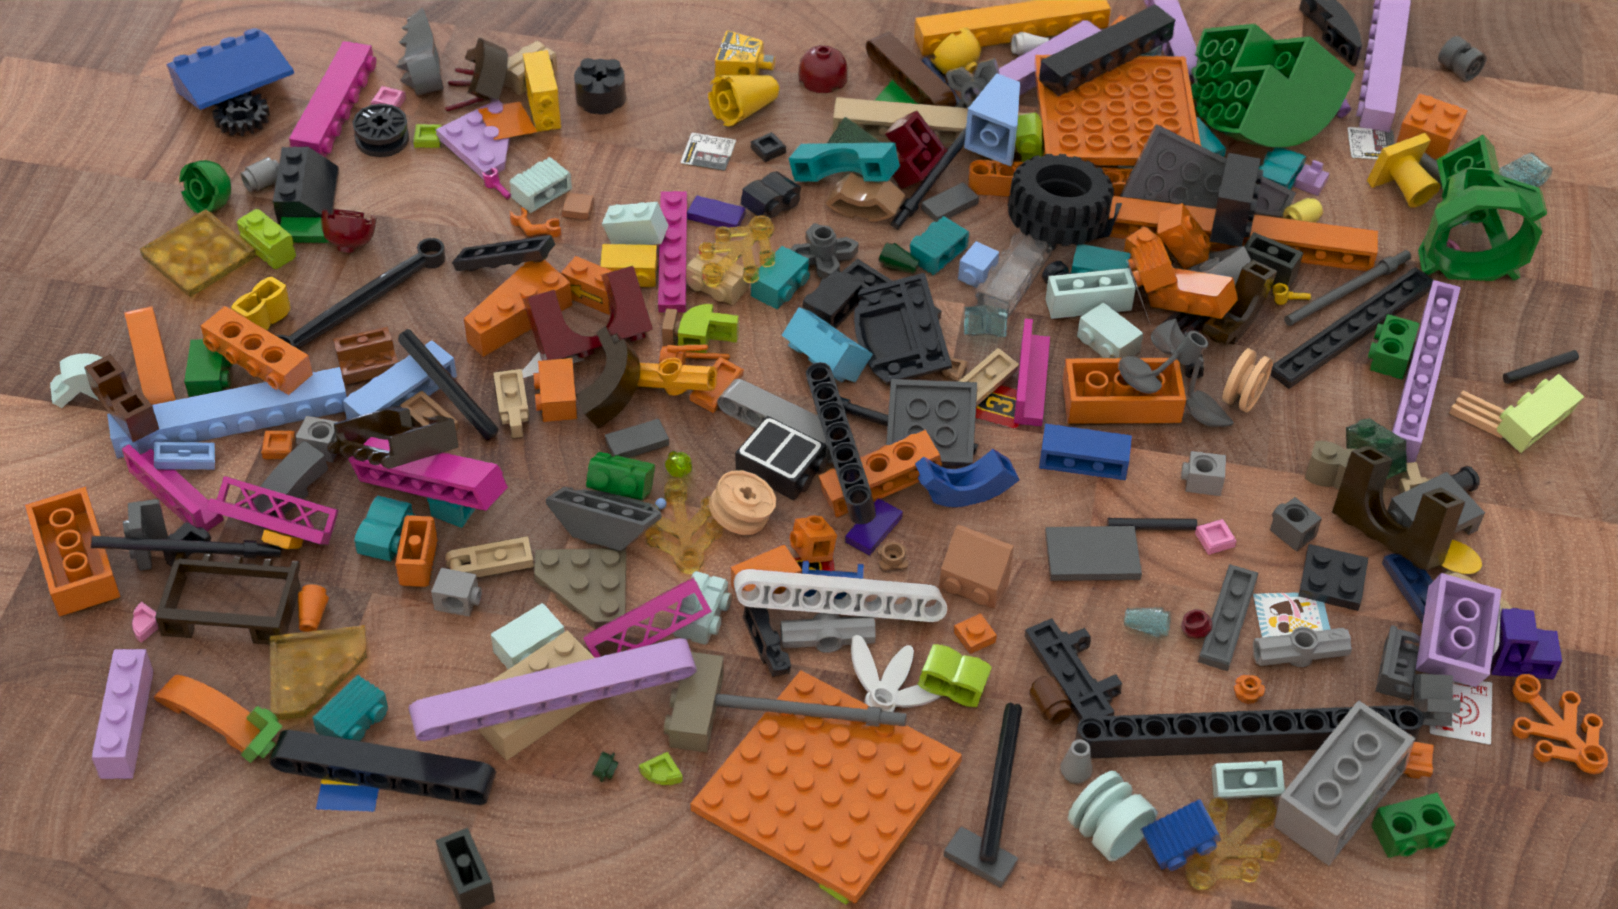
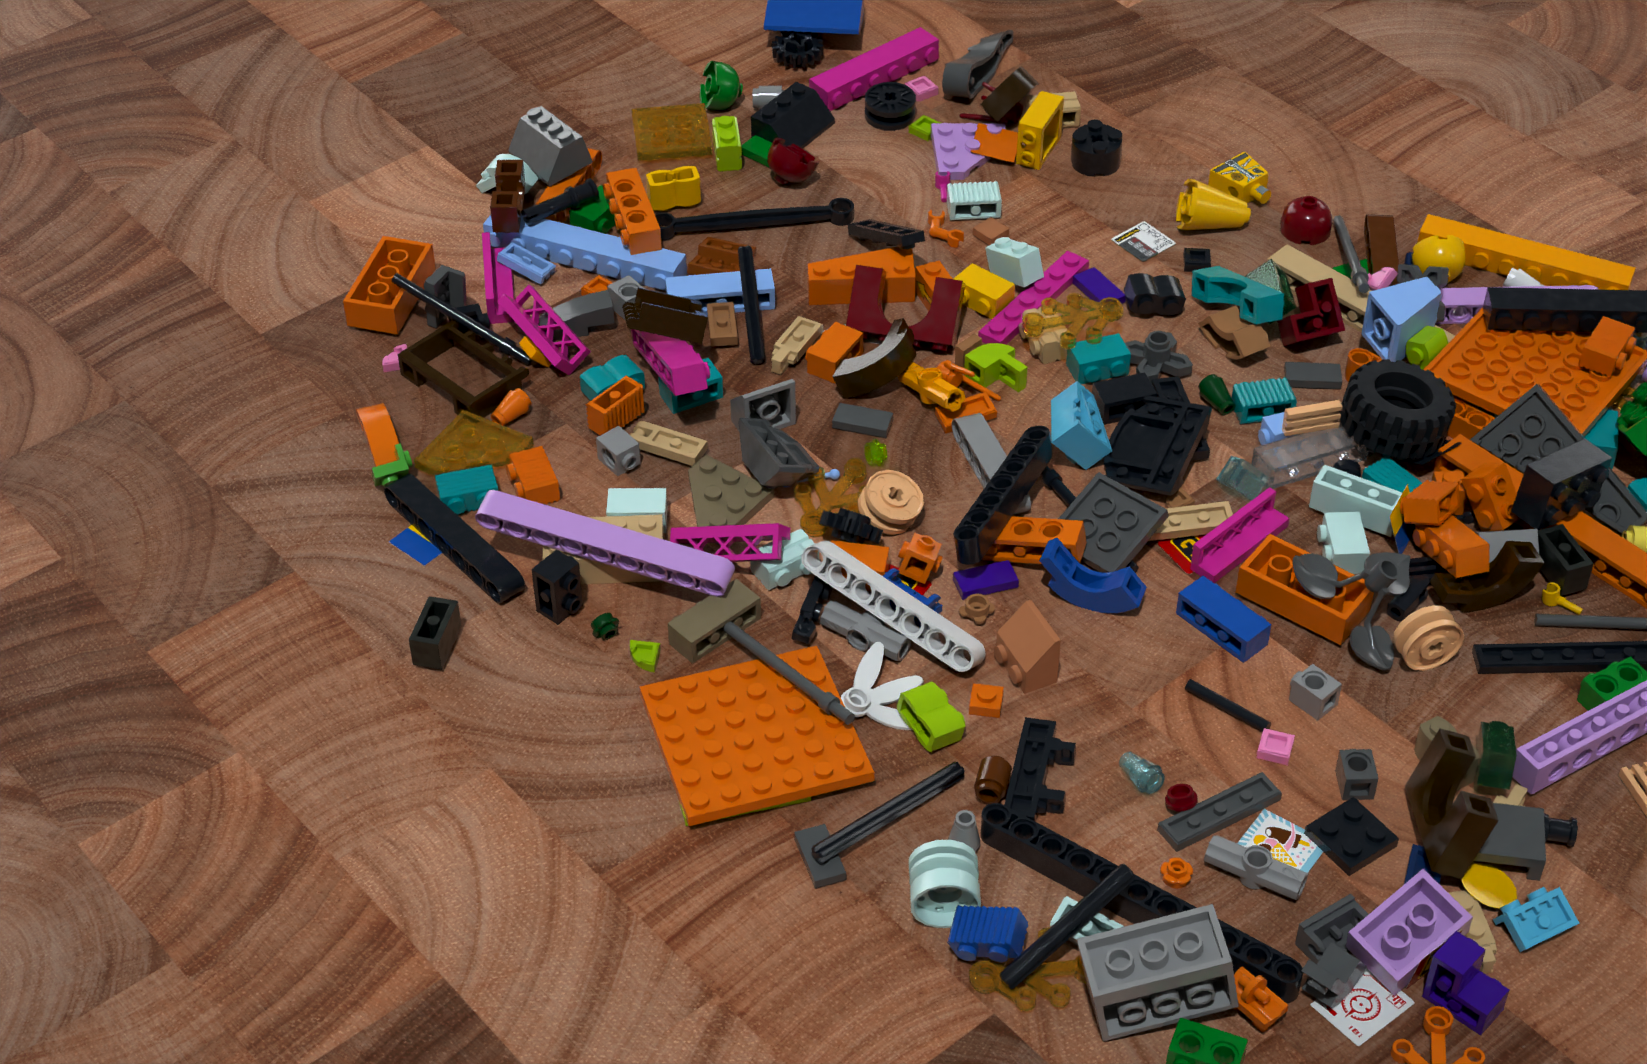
camera: 40 degrees right, 5 degrees down
lavender brick [92,649,153,779] -> none
green brick [586,452,655,500] -> none
black brick [735,415,828,500] -> none
black bar [891,127,966,230] -> none
dark grey tile [1045,526,1142,581] -> none
none -> orange brick [506,445,560,505]
none -> dark grey slope [508,106,593,186]
none -> black pin [521,178,599,225]
none -> black brick [532,549,583,625]
none -> light grey slope [730,379,796,431]
none -> black gear [819,508,883,544]
none -> black axle [999,864,1135,989]
none -> light nougat tile [1282,400,1343,436]
none -> dark grey bar [1333,215,1370,293]
none -> bright pink tile [1368,267,1398,291]
none -> medium azure bracket [1492,887,1579,952]
none -> orange brick [1579,316,1637,377]

